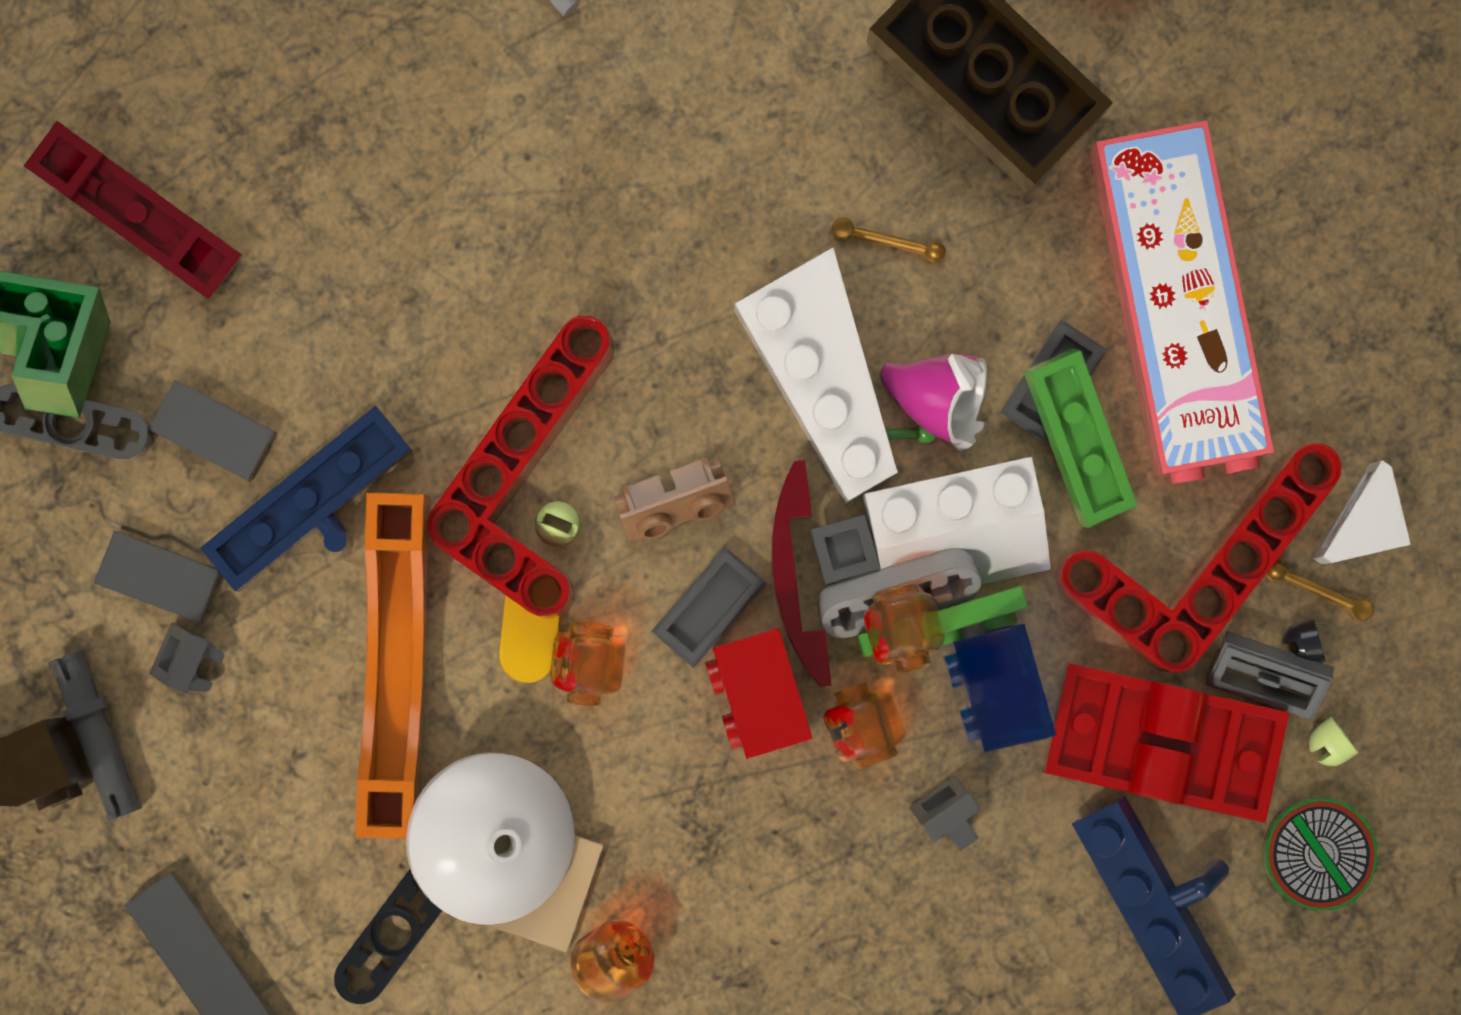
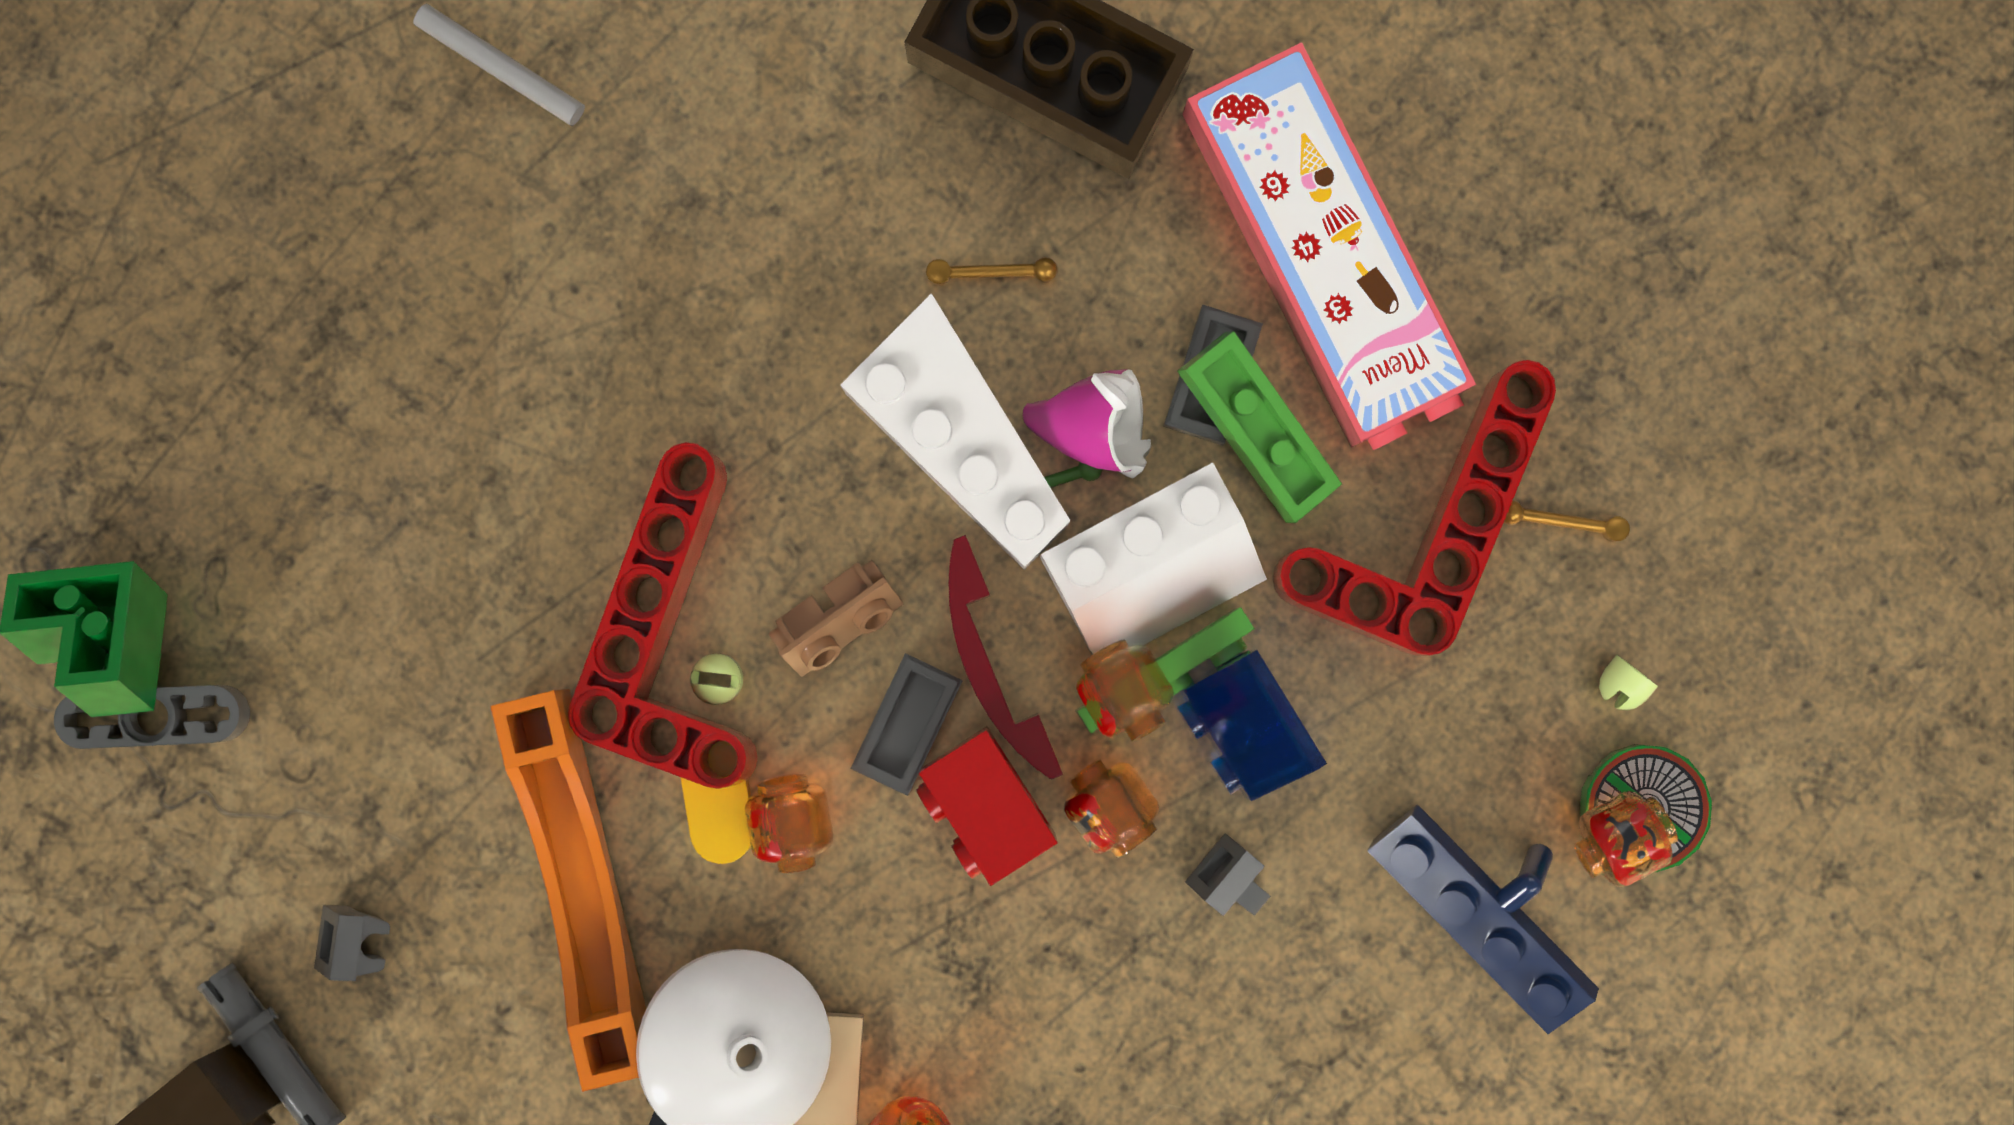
camera: 15 degrees left, 0 degrees up
dark red slope [24,121,243,300] -> none
dark grey tile [94,531,221,623] -> none
dark grey tile [148,380,277,482] -> none
dark blue plate [200,406,413,592] -> none
dark grey tile [810,515,880,586] -> none
light grey beam [817,548,981,638] -> none
red plate [1042,662,1290,823] -> none
dark grey tile [1206,631,1334,721] -> none
black hinge [1281,618,1326,663] -> none
white slope [1312,460,1411,564] -> none
none -> head [1573,791,1678,888]

